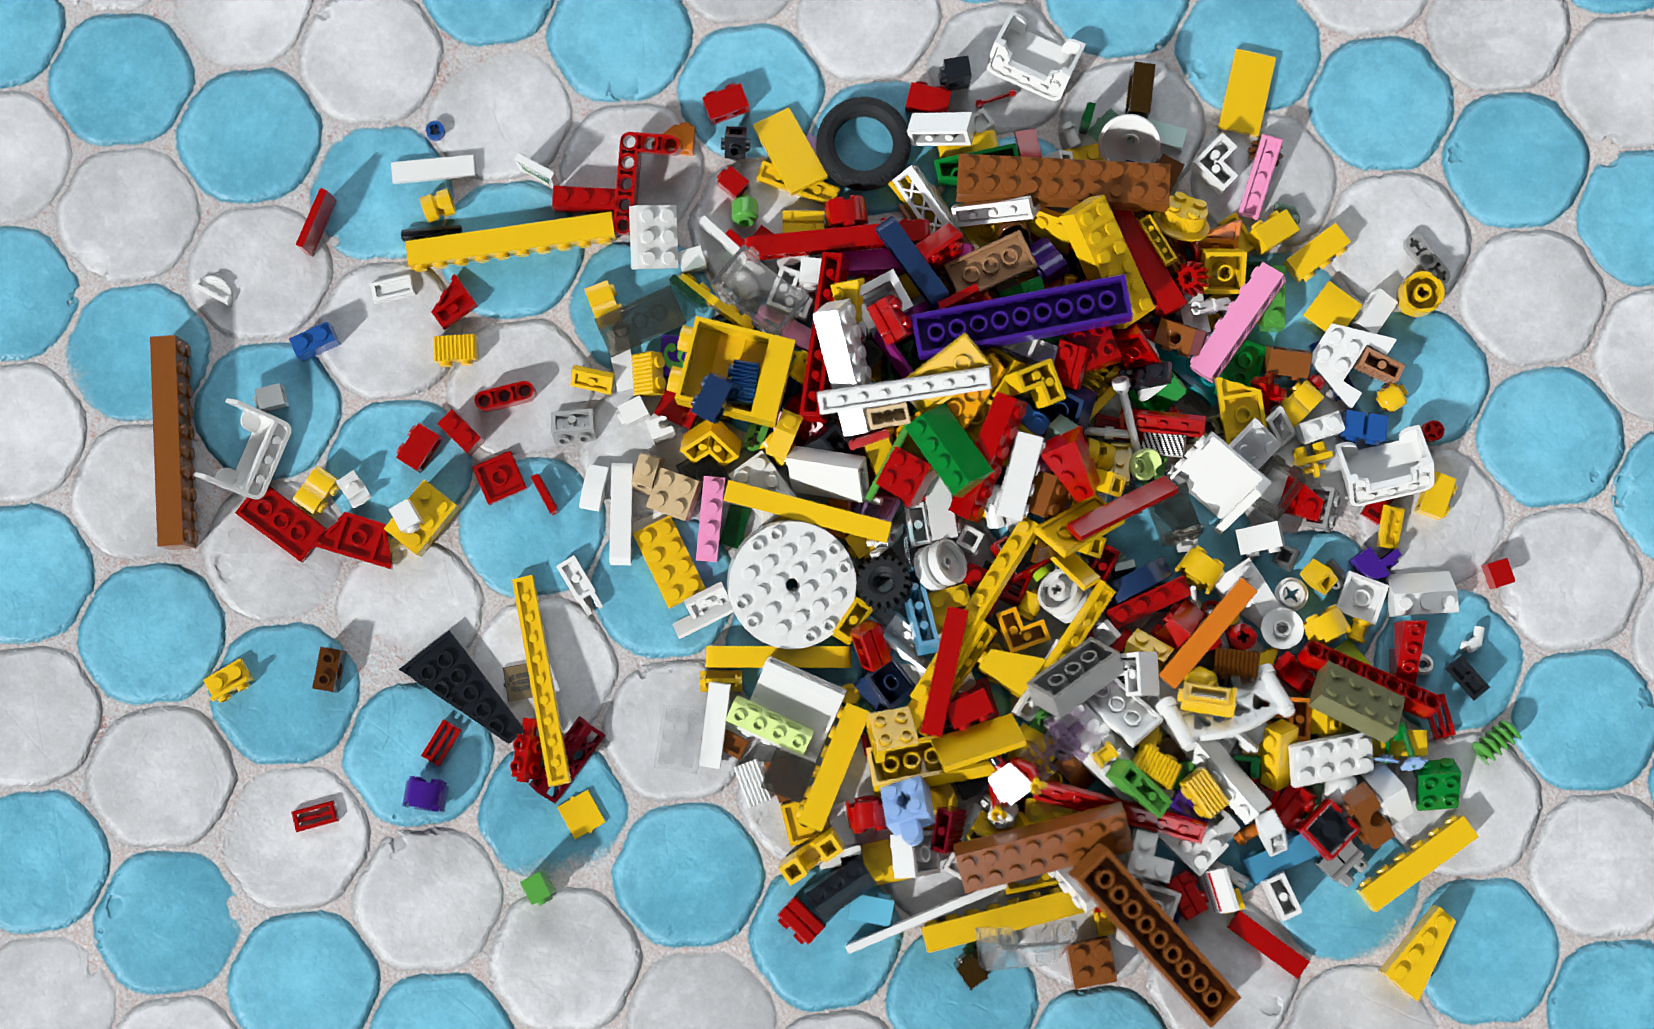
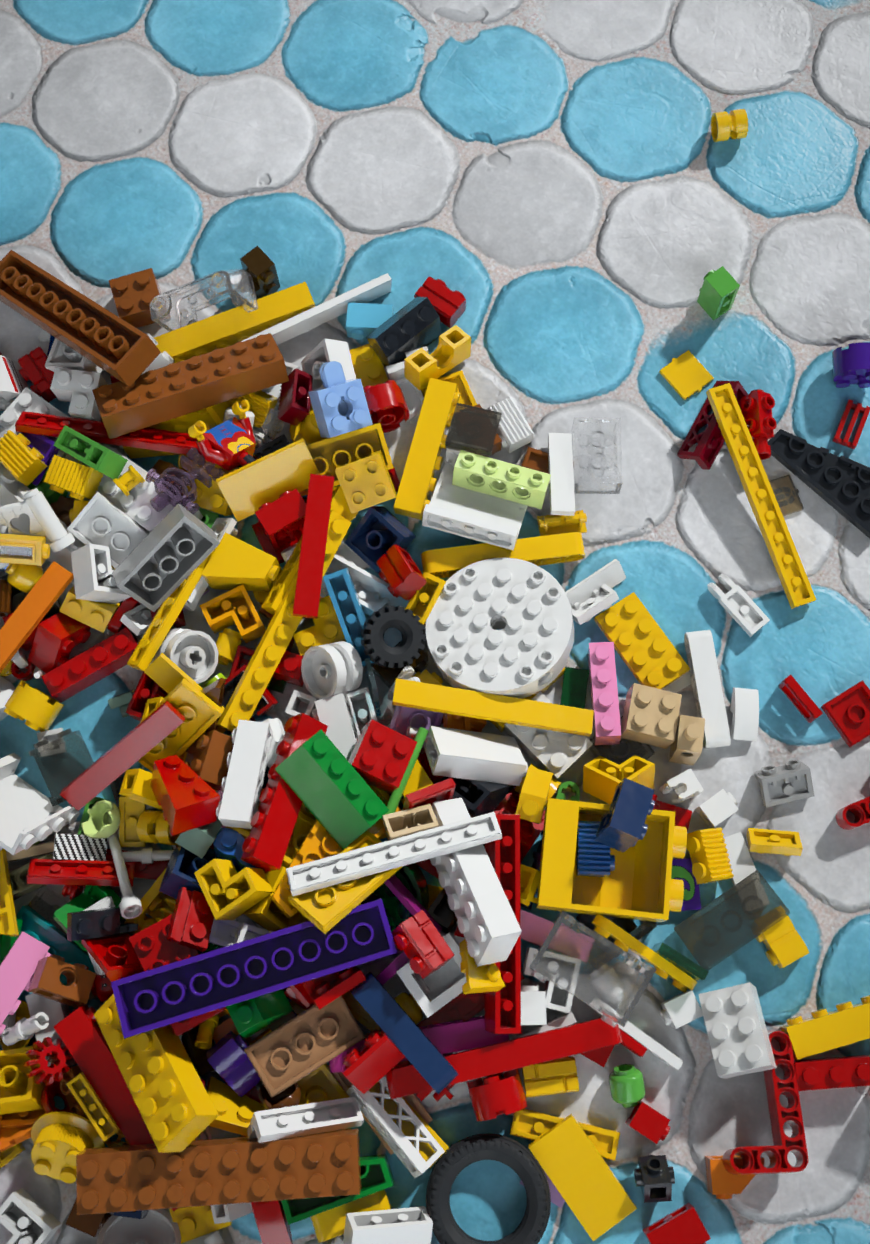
camera: 175 degrees right, 10 degrees down
yellow tile [841,684,860,704] -> none
dark blue arch [1105,556,1173,610] -> none

